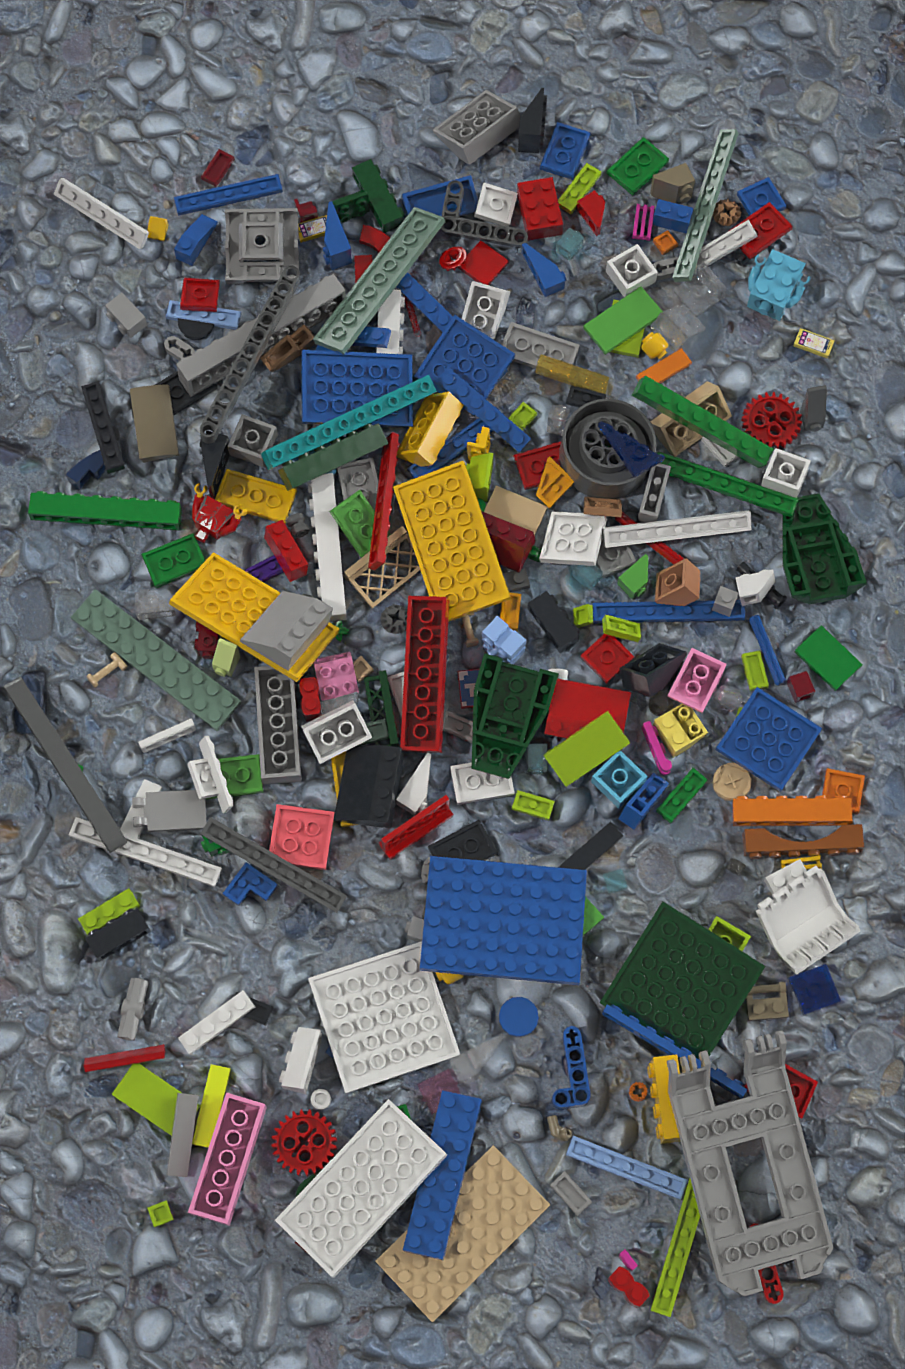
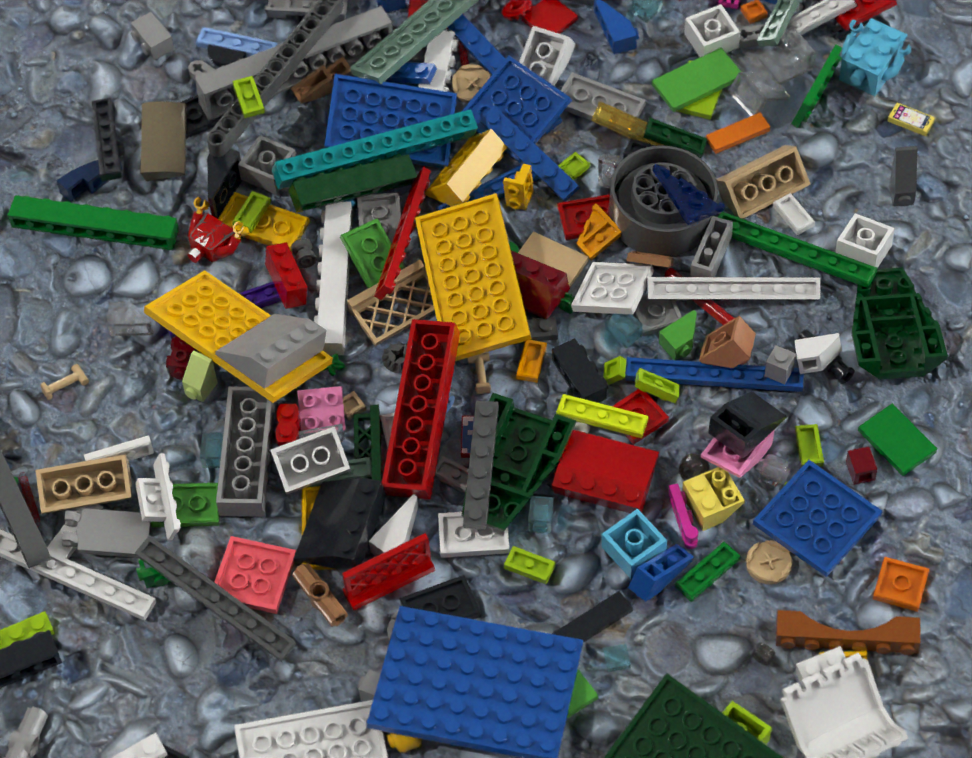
camera: 10 degrees right, 15 degrees down
sand green plate [71,589,241,731] -> none
green tile [141,533,205,588] -> none
red tile [180,278,220,312] -> none
blue plate [222,862,278,906] -> none
lime slope [466,453,493,502] -> none
light blue brick [482,616,526,664] -> none
lime tile [544,711,630,787] -> none
black slope [619,643,687,697] -> none
green brick [632,376,774,468] -> none
yellow head [641,332,668,360] -> none
orange brick [732,795,852,826] -> none
red gear [741,392,802,449] -> none
blue axle [749,615,786,686] -> none
none -> red piece [19,472,40,525]
none -> tan slope [35,454,132,514]
none -> clear light blue brick [200,432,223,468]
none -> lime tile [232,191,271,233]
none -> lime plate [233,76,265,119]
none -> medium nougat piece [292,563,348,627]
none -> tan tile [452,64,491,103]
none -> dark grey plate [463,401,499,529]
none -> neon yellow tile [556,394,648,438]
none -> dark green tile [643,117,707,159]
none -> black slope [708,391,787,458]
none -> green plate [791,44,843,128]

